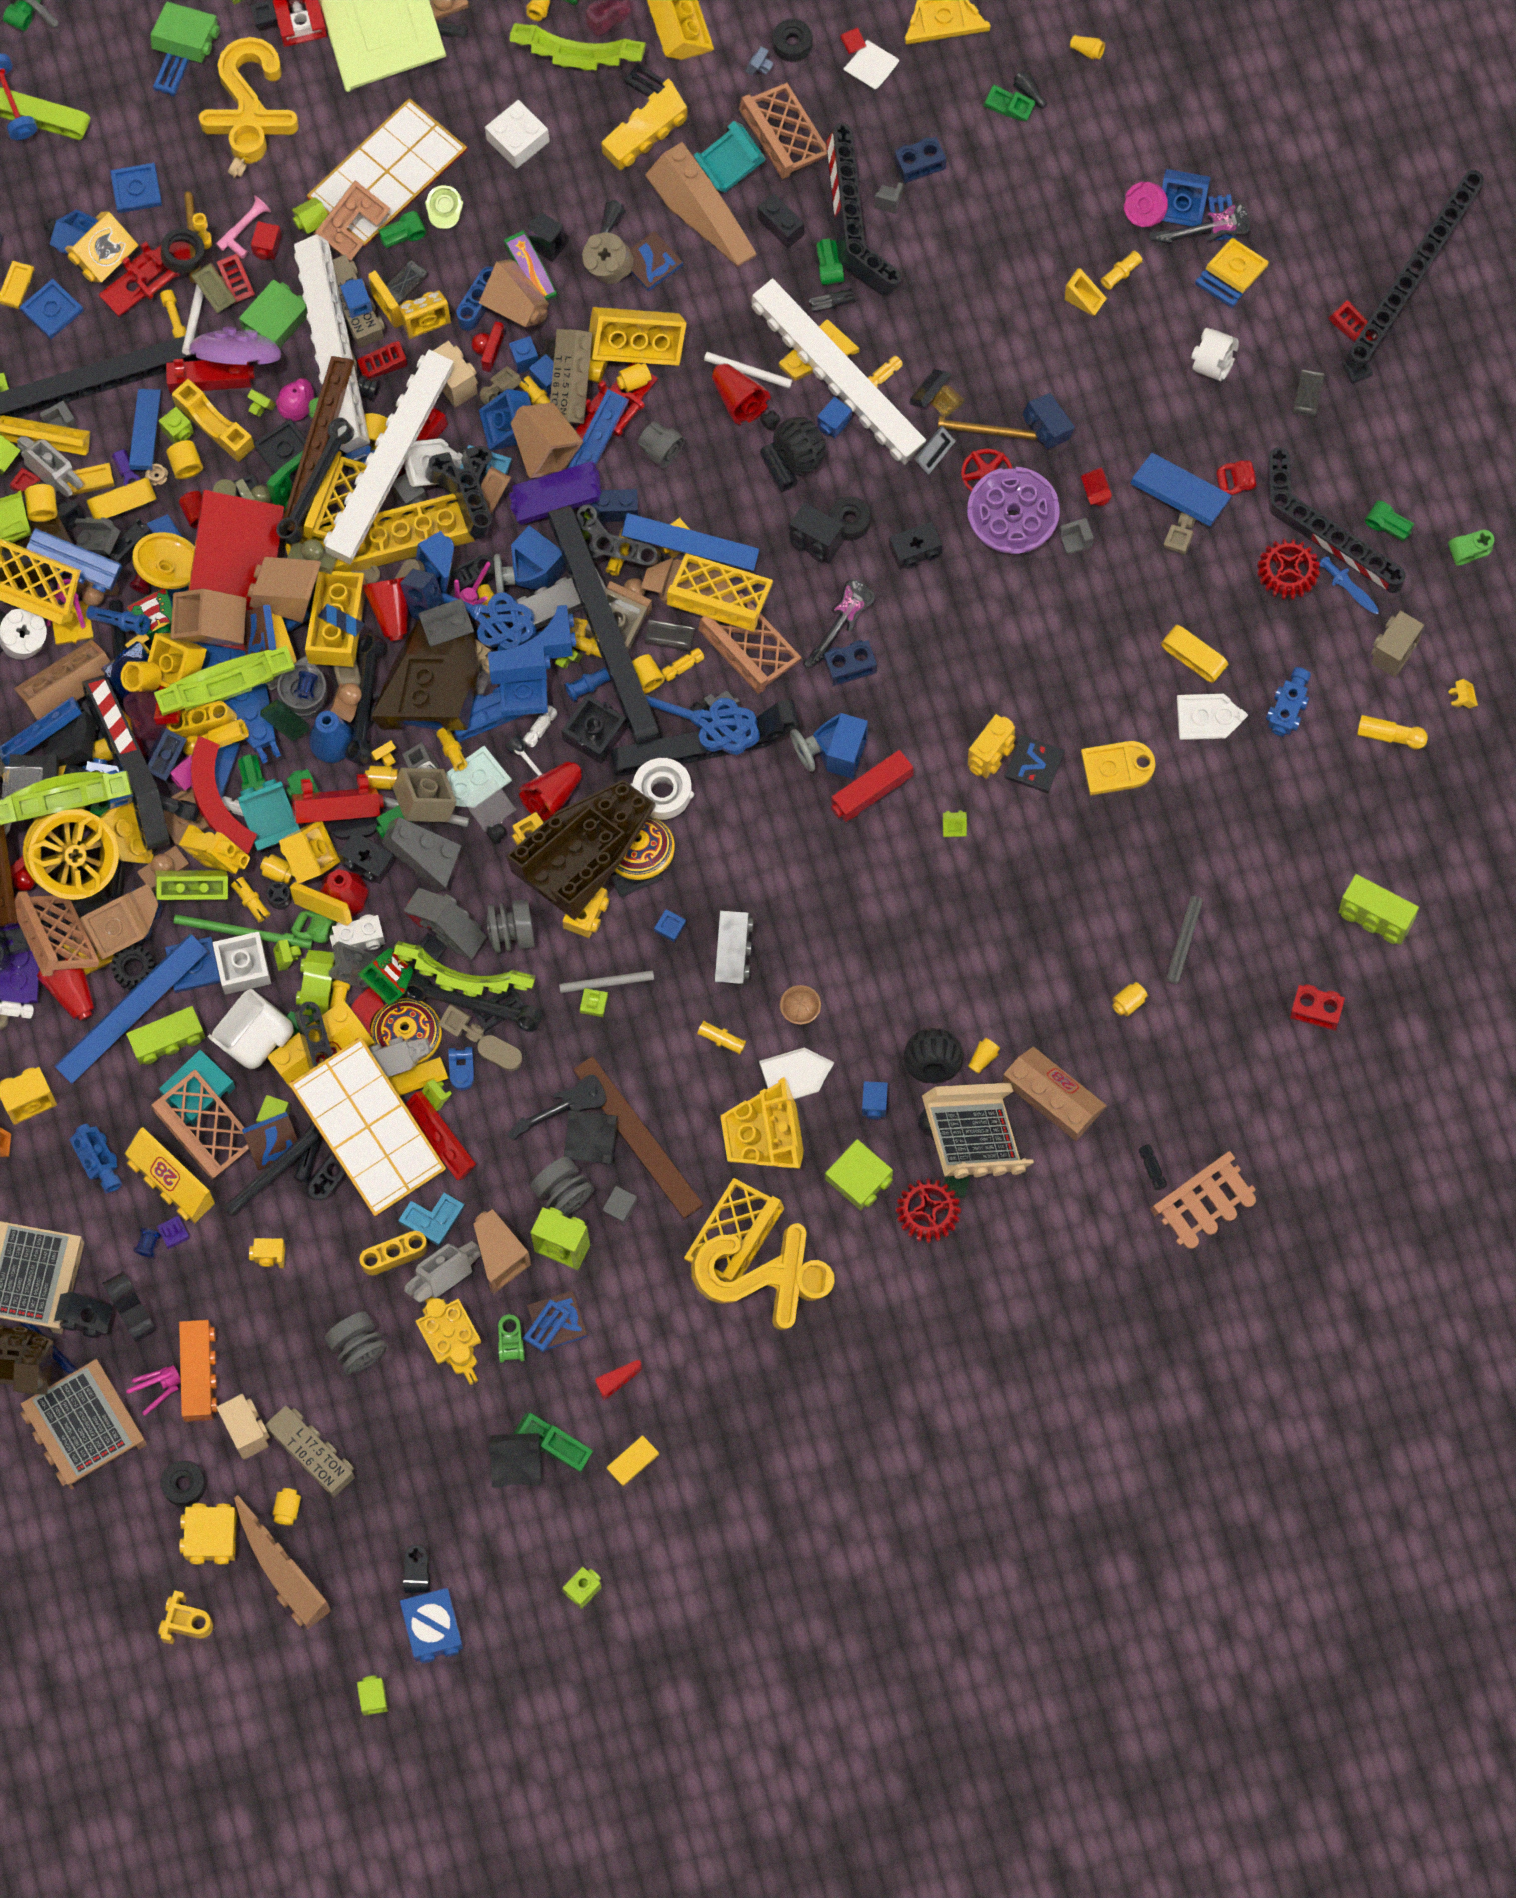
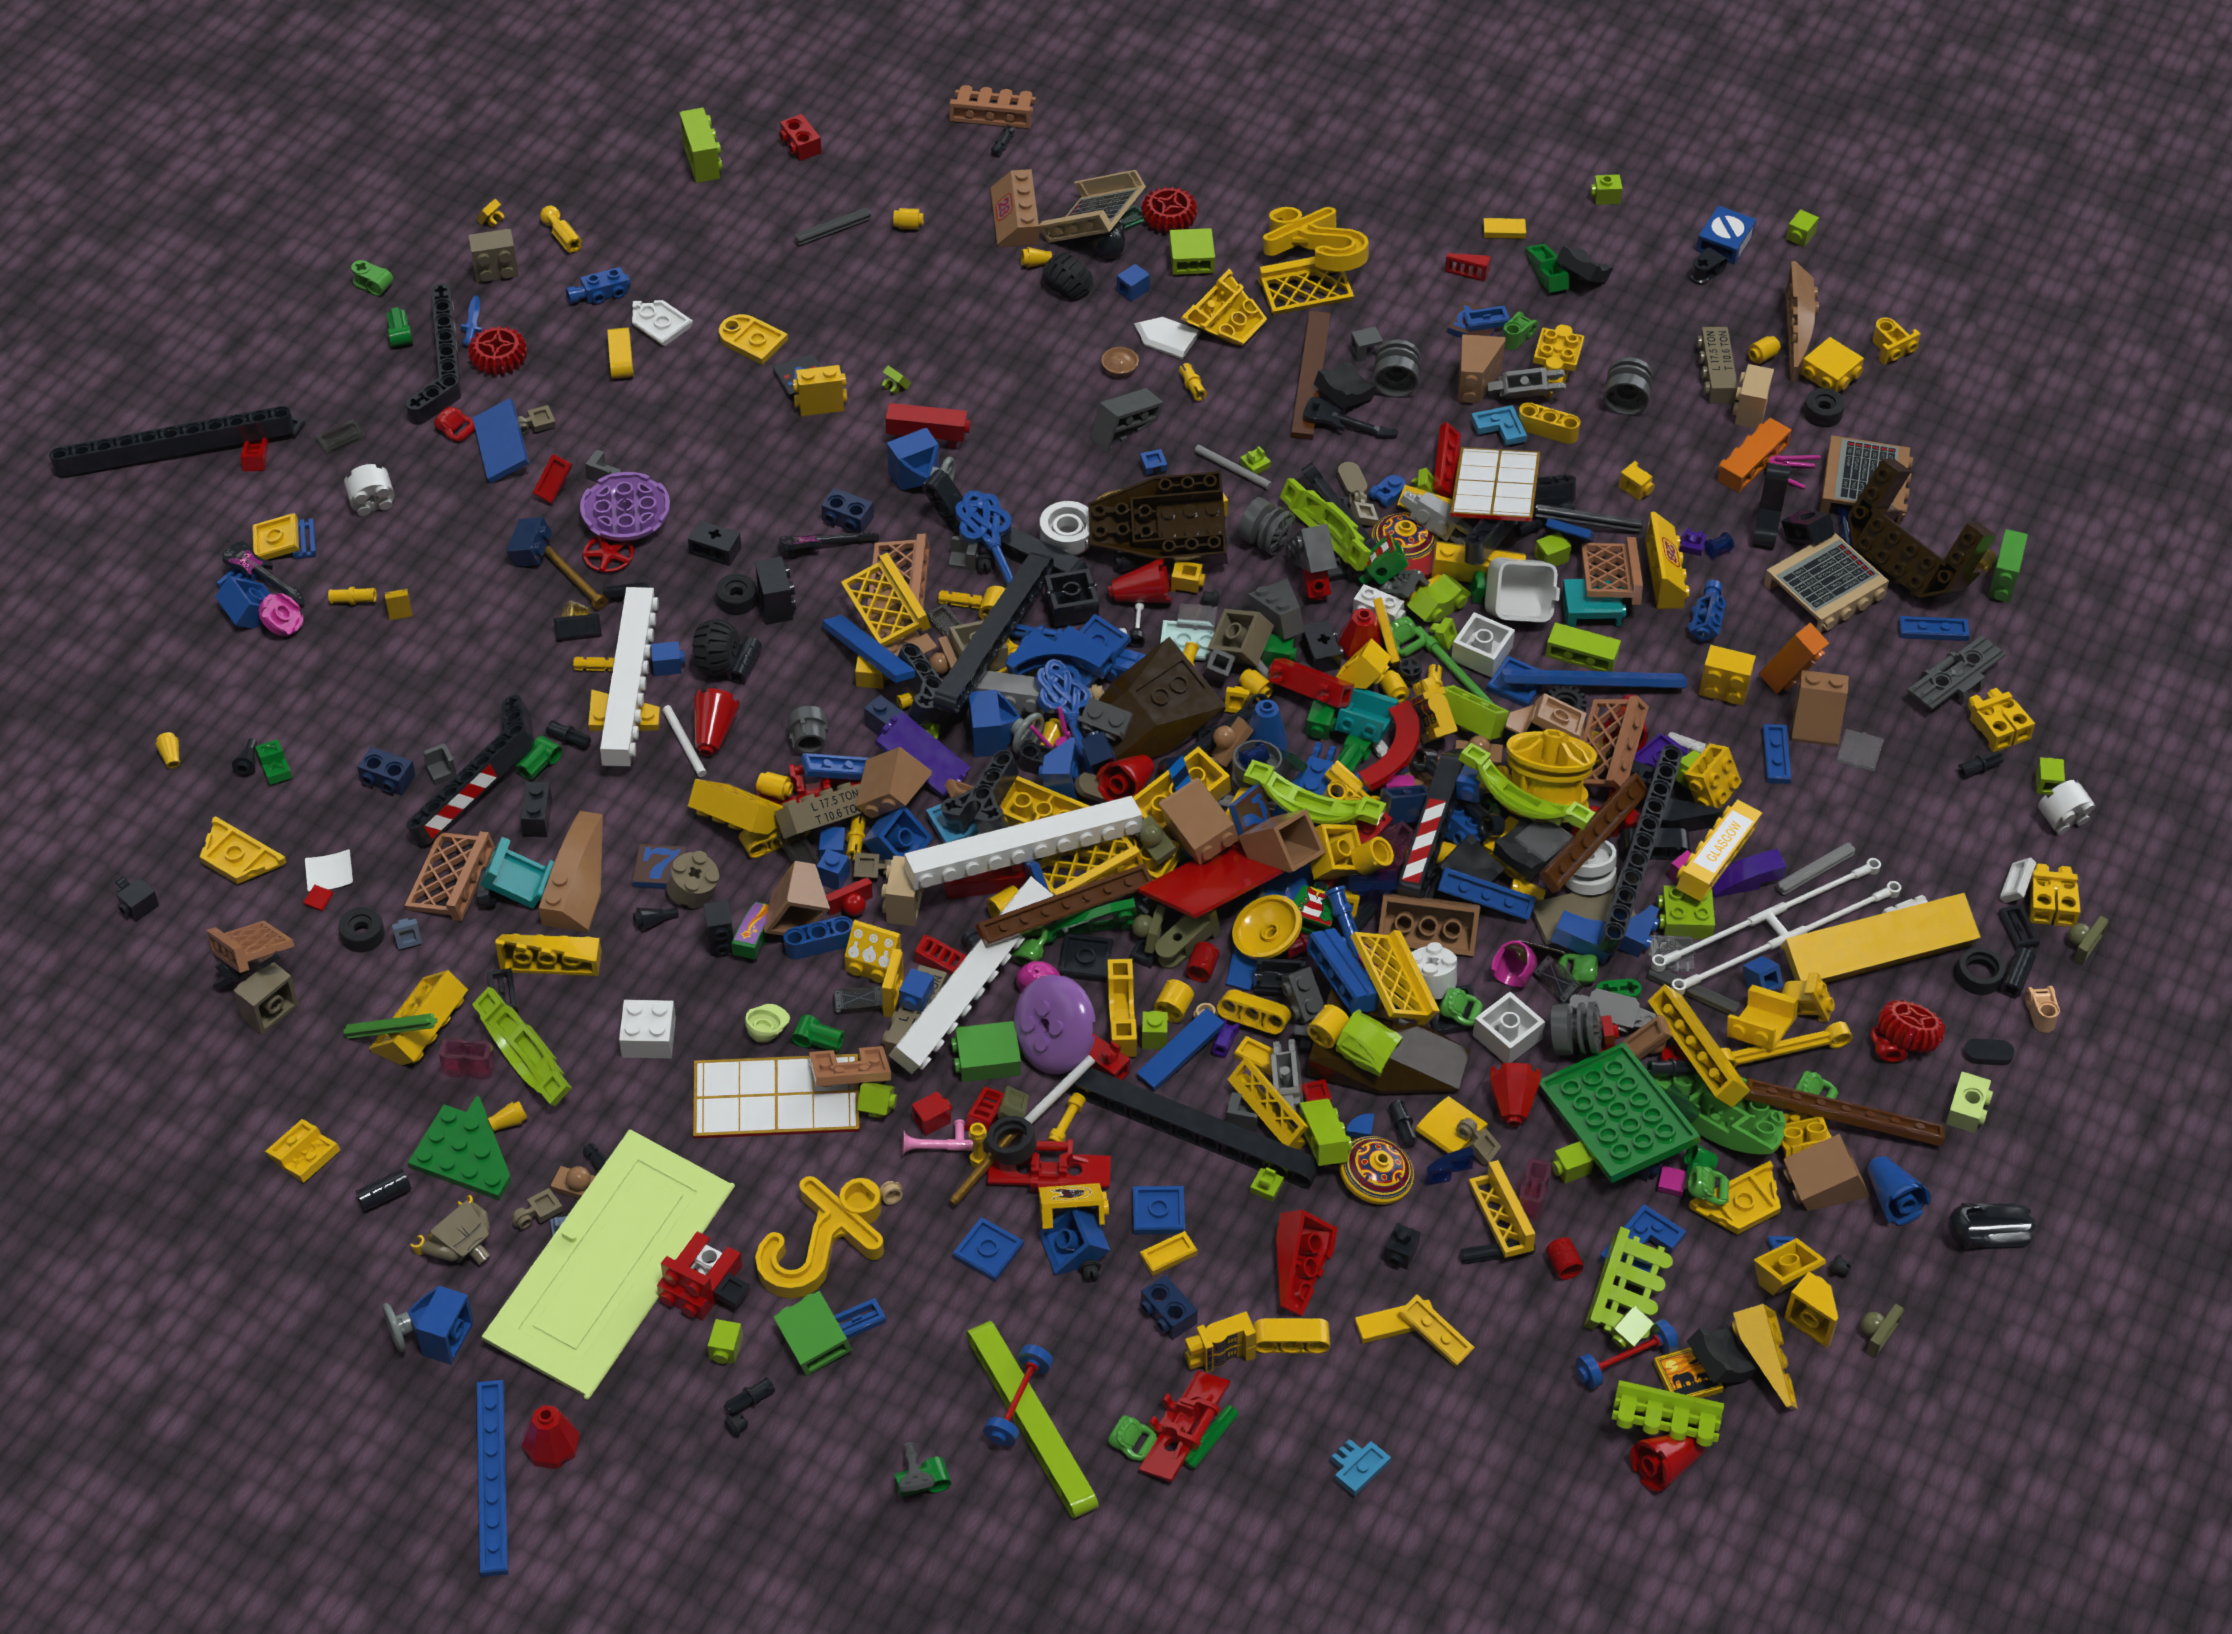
camera: 140 degrees left, 20 degrees down
black piece [276,418,354,544] -> none
lime brick [531,1207,590,1270] -> none

